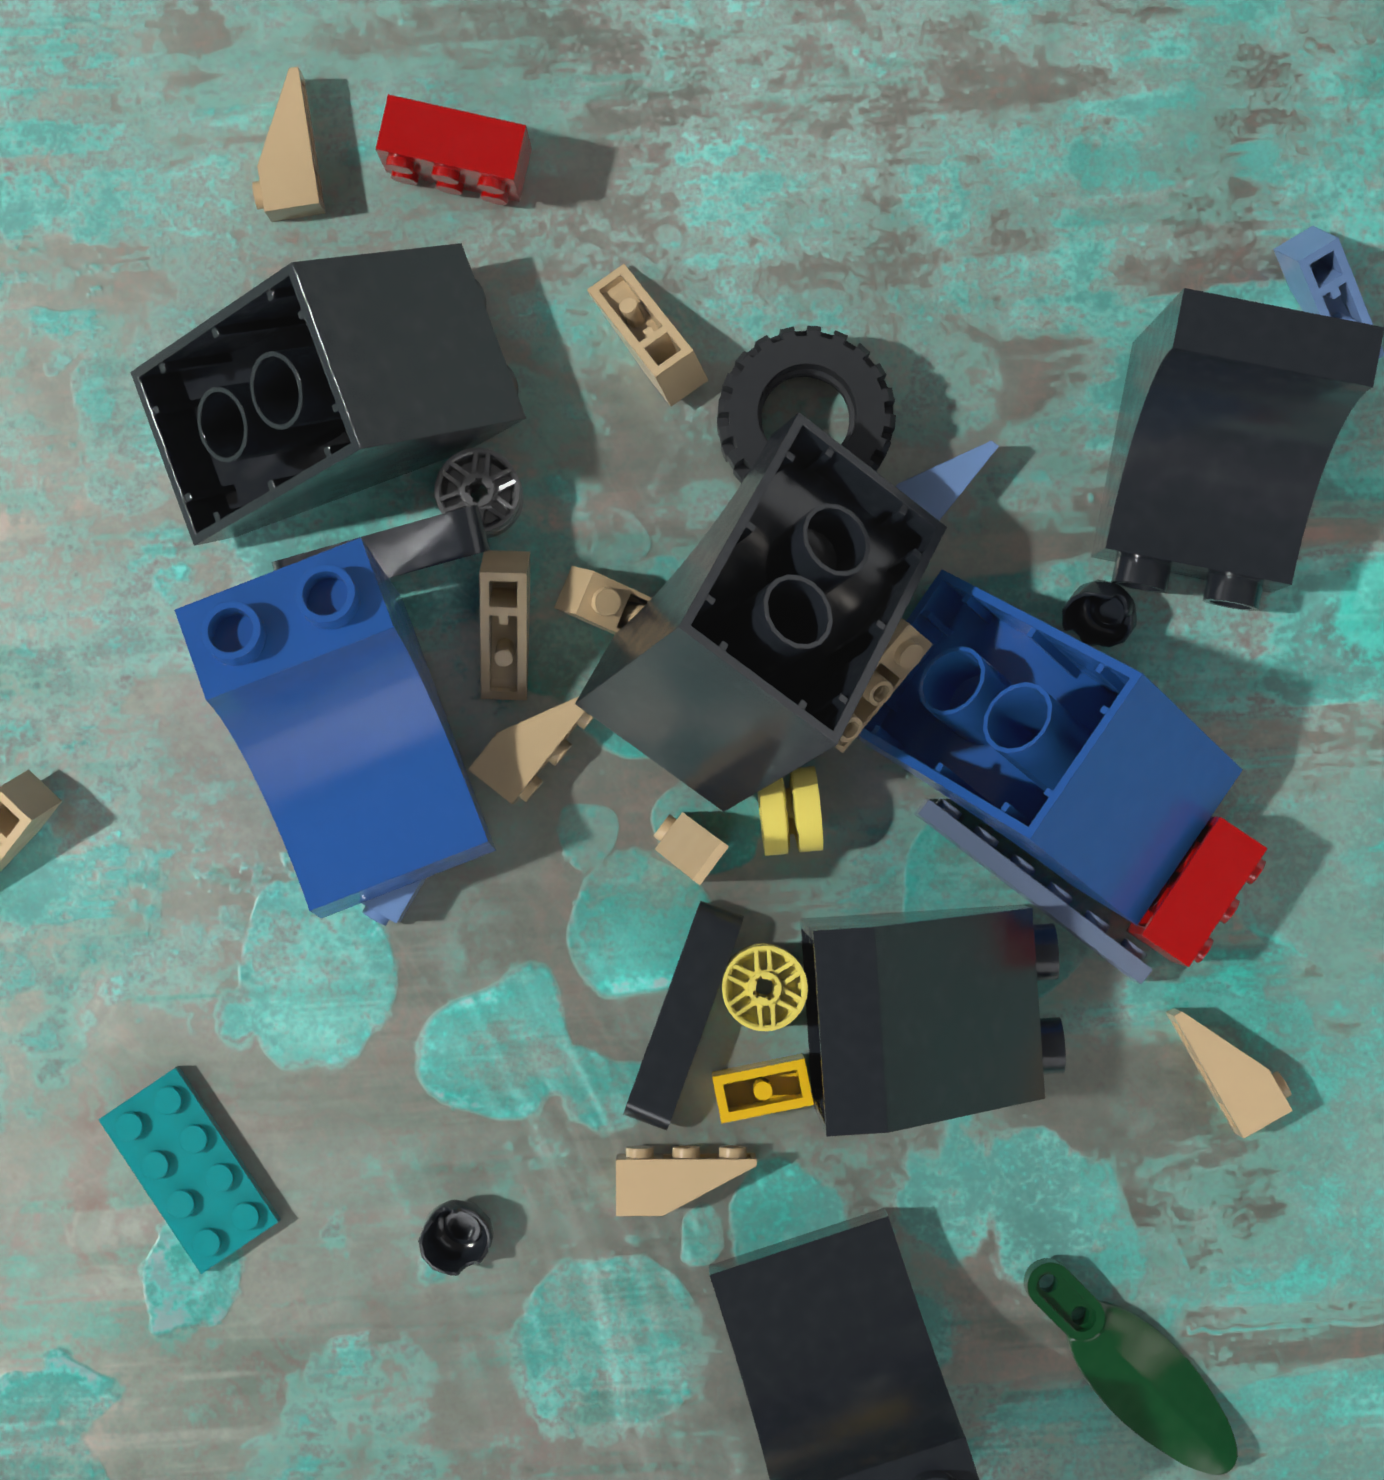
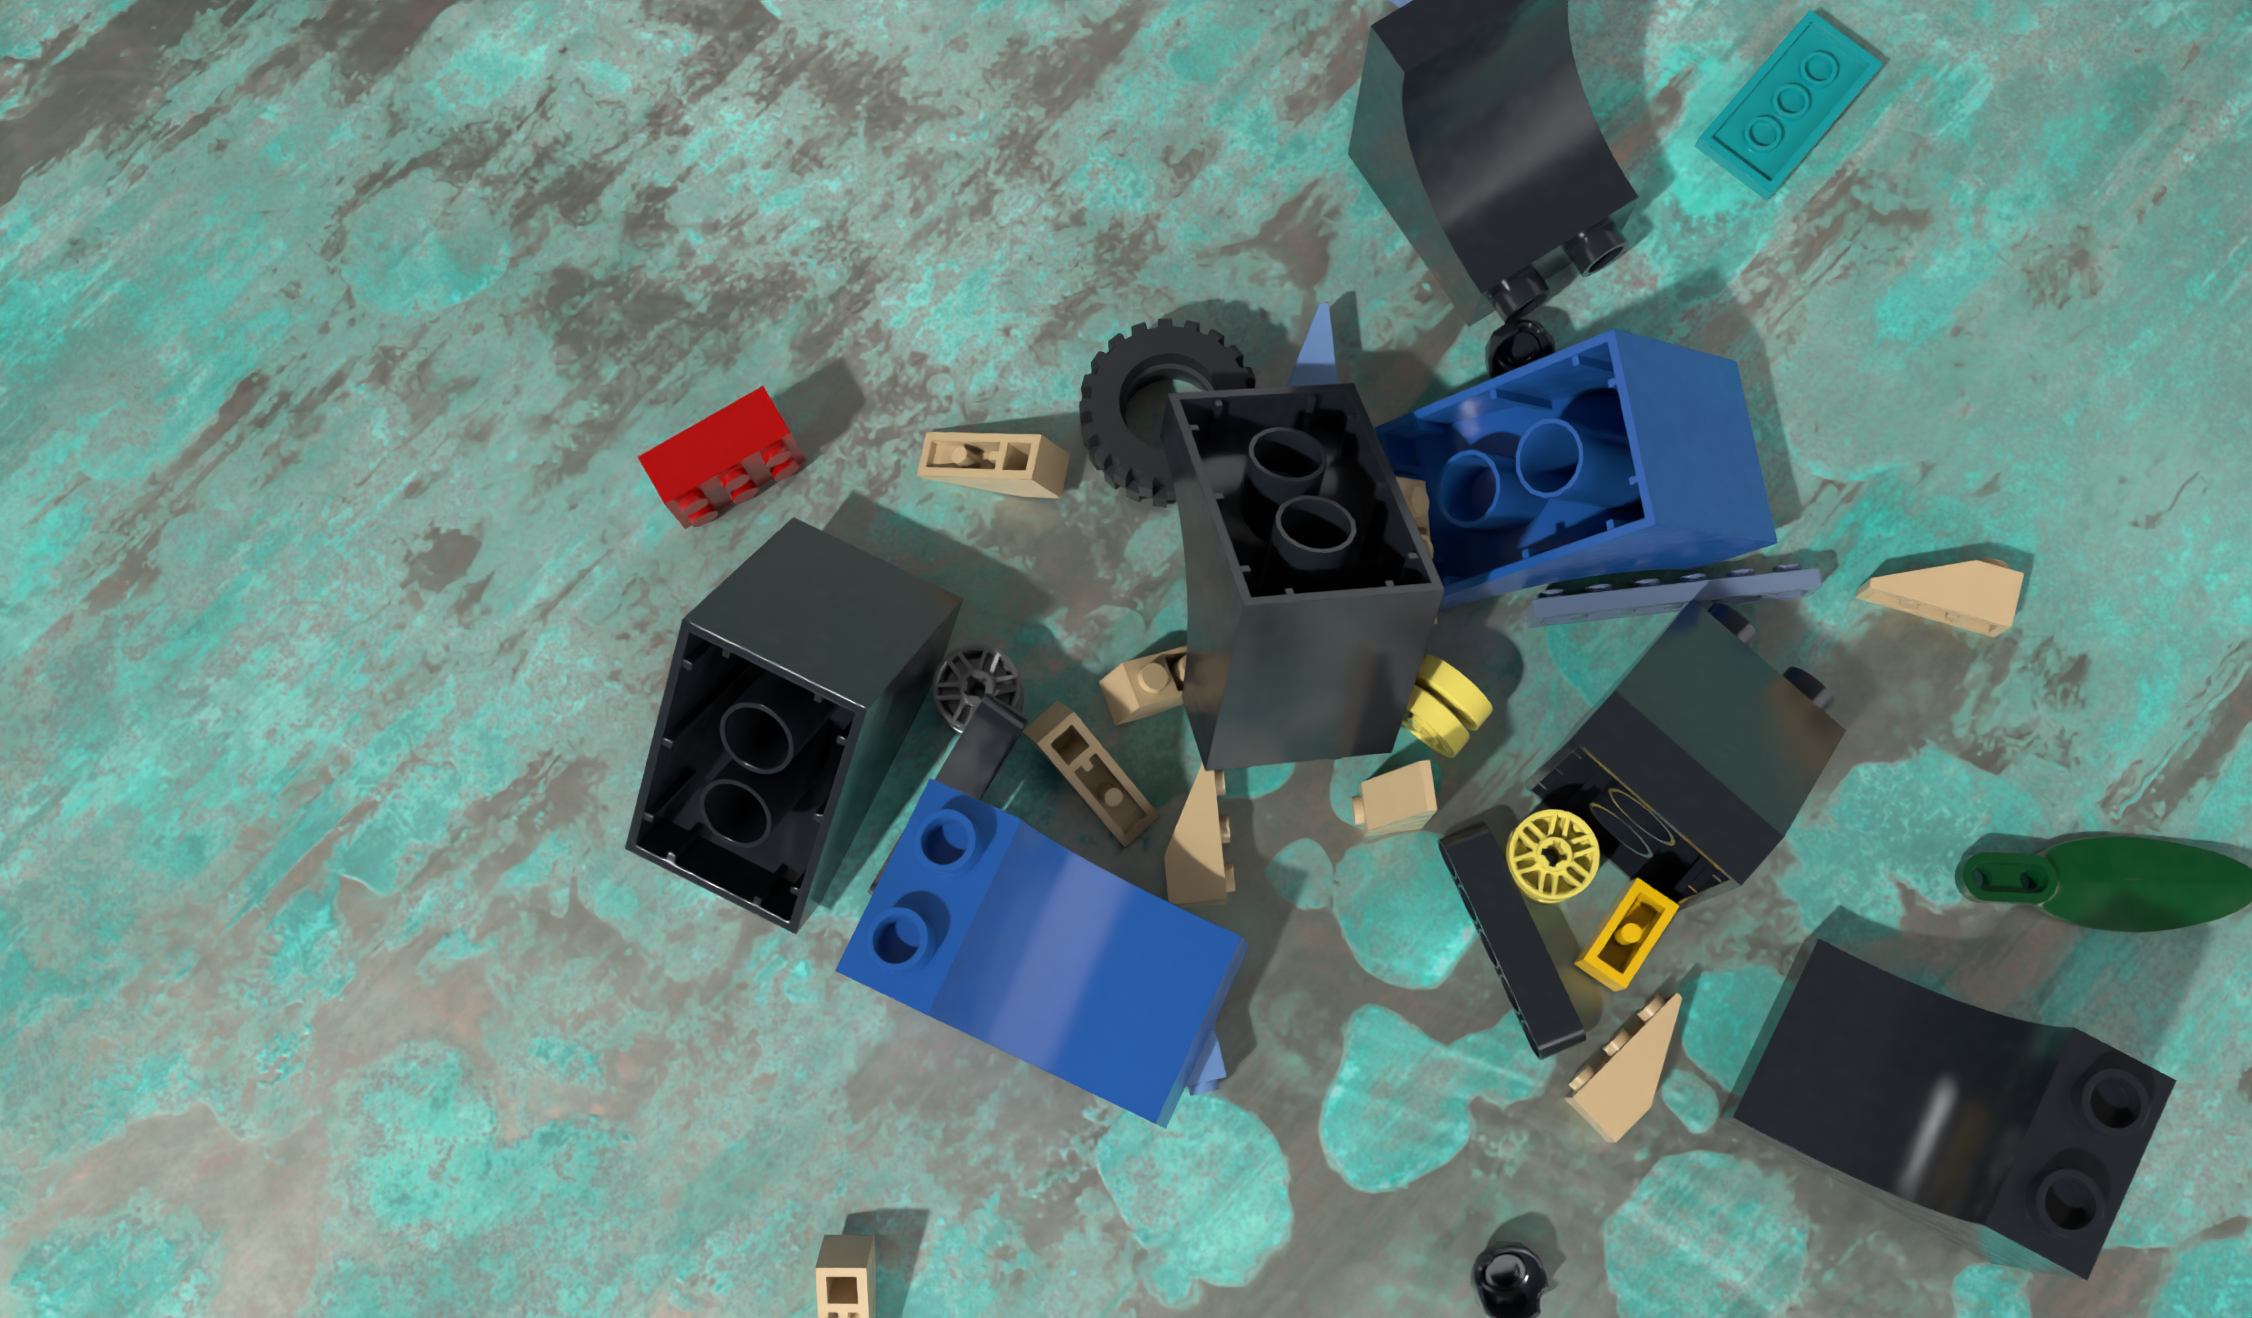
camera: 35 degrees left, 10 degrees down
tan slope [252,66,326,222] -> none
red brick [1126,817,1268,967] -> none

